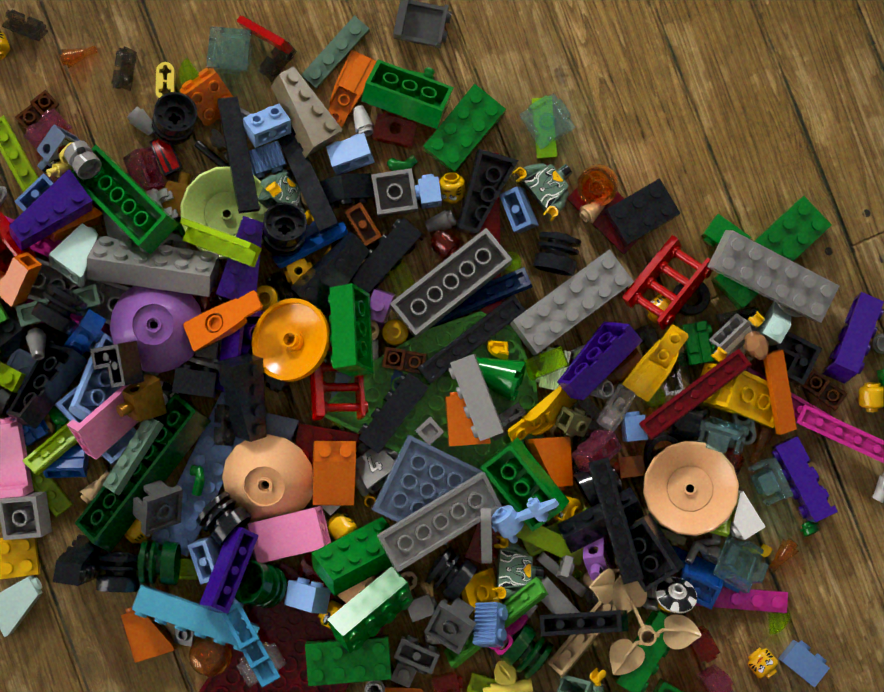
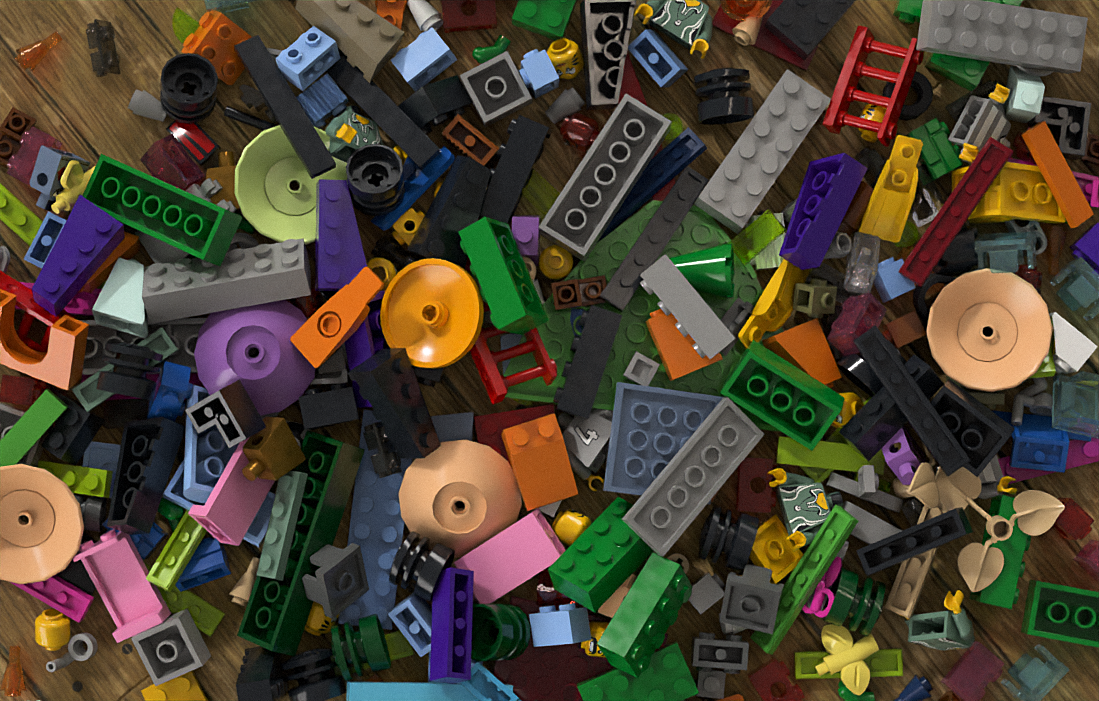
camera: 25 degrees left, 0 degrees up
light grey cone [26,328,47,360] -> none
light grey wheel [64,140,102,179] -> none
light yellow beam [156,62,176,98] -> none
lime fence [180,217,262,267] -> none
green arm [190,465,205,496] -> none
medium blue brick [473,602,508,647] -> none
light grey beam [480,508,492,564] -> none
yellow tile [487,340,509,360] -> none
light blue piece [491,497,559,544] -> none
dish [655,577,697,613] -> none
medium nougat rock [743,331,769,360] -> none

